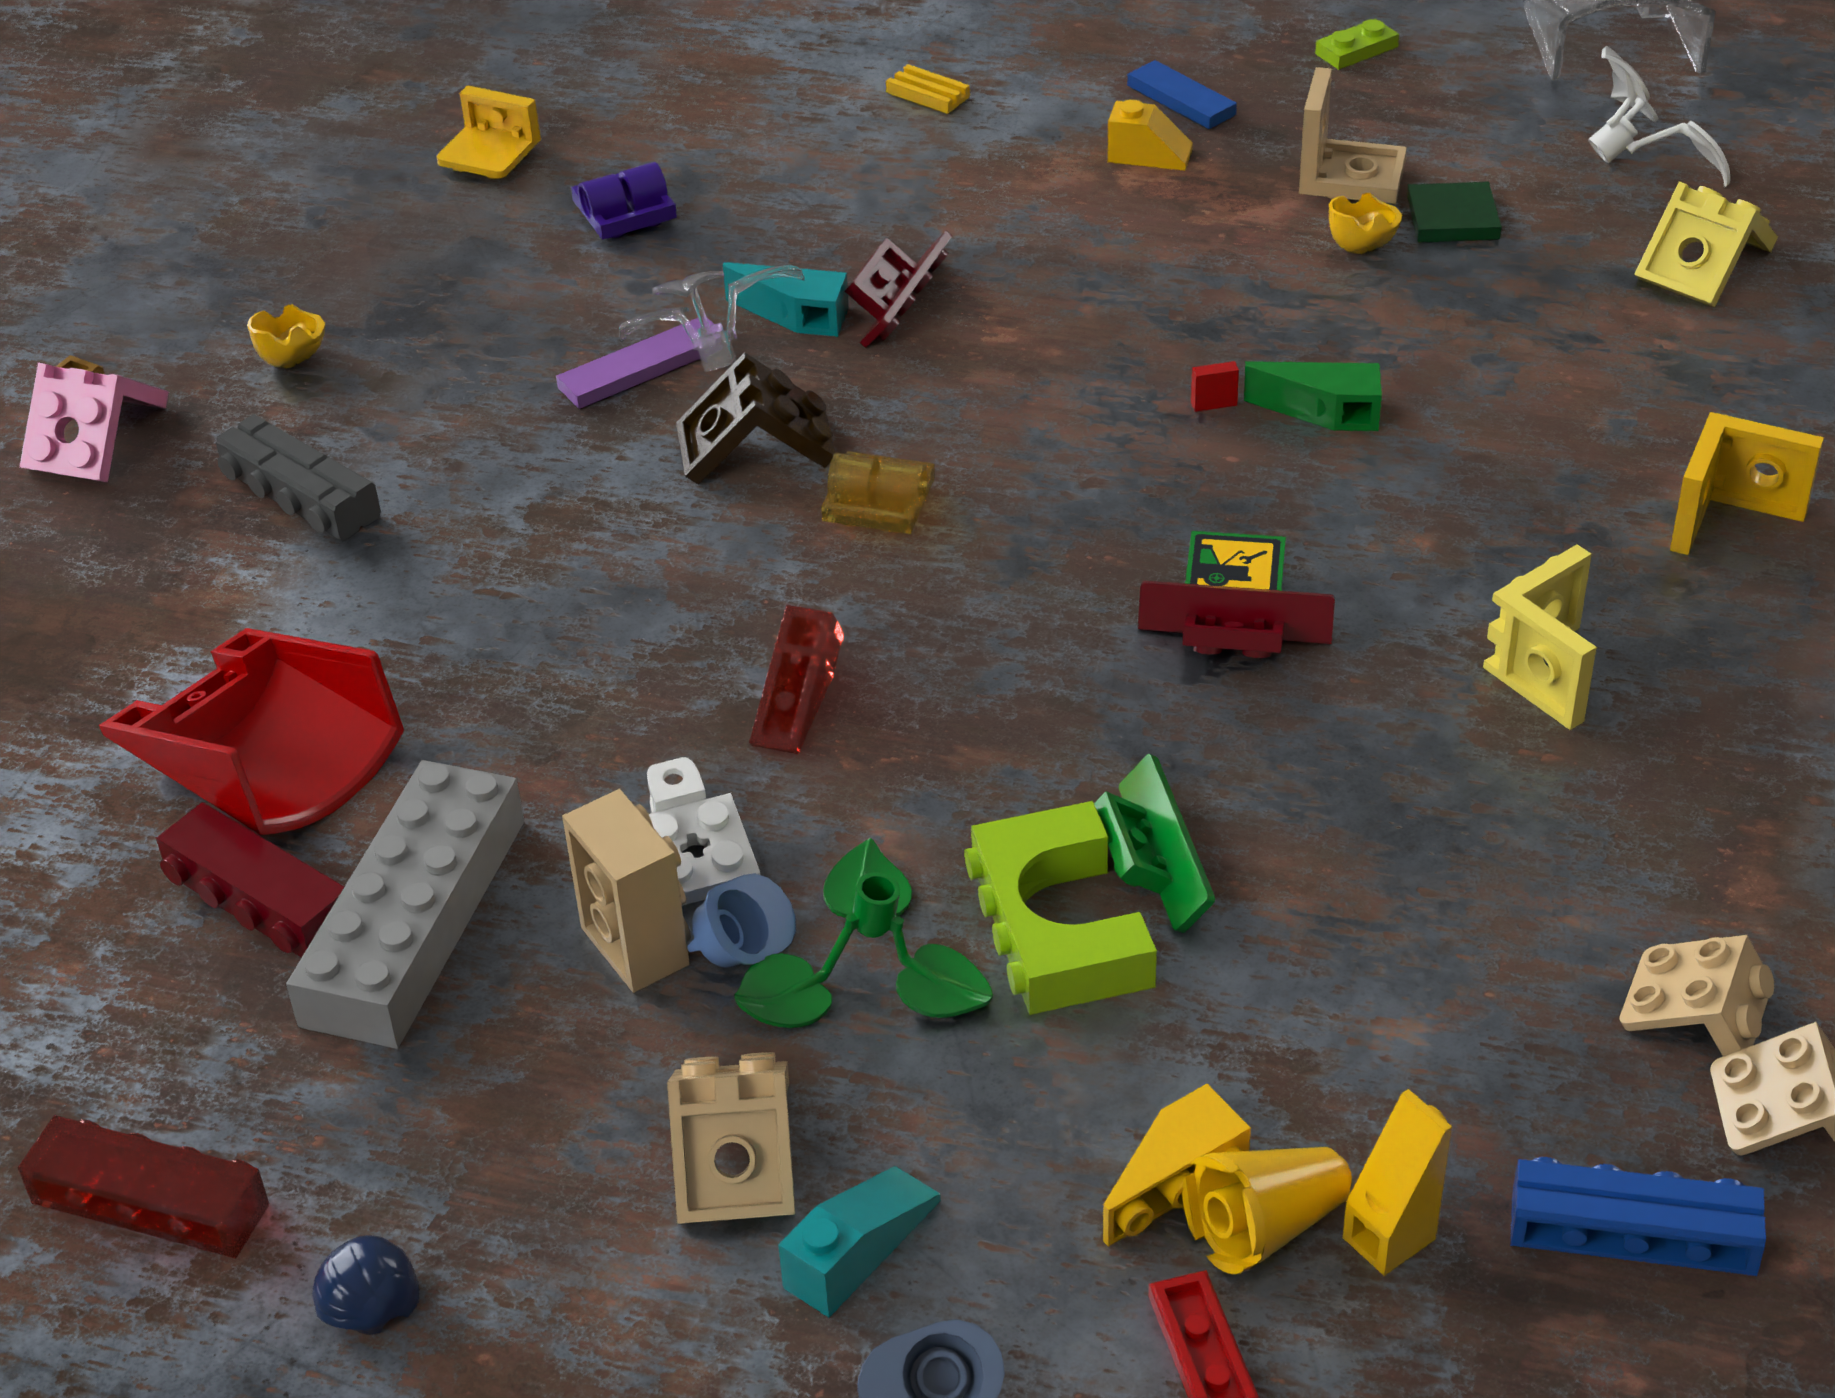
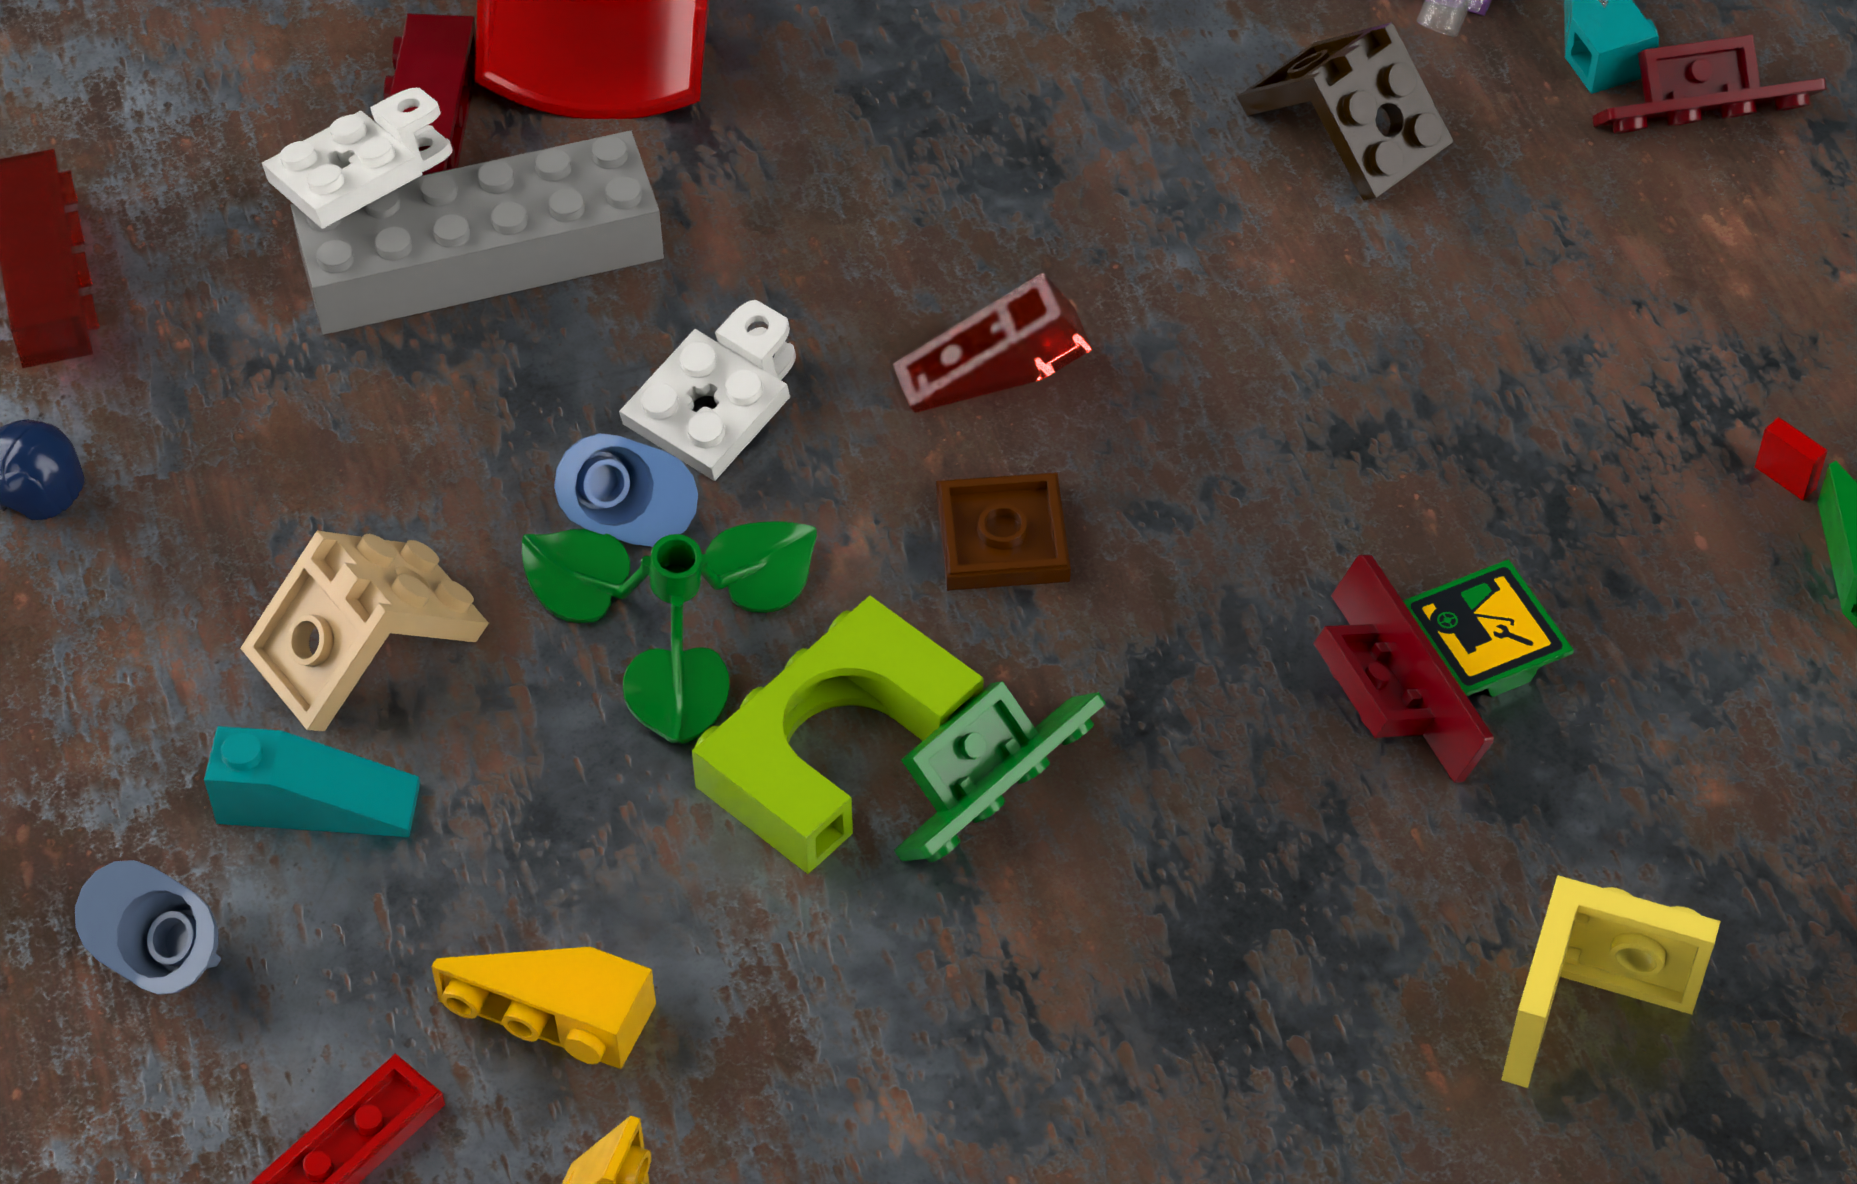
camera: 55 degrees right, 10 degrees up
tan brick [562,789,691,993] -> none
clear yellow plate [821,451,935,534] -> none
yellow cone [1182,1147,1352,1274] -> none
none -> white plate [262,87,453,229]
none -> reddish brown tile [936,472,1071,591]

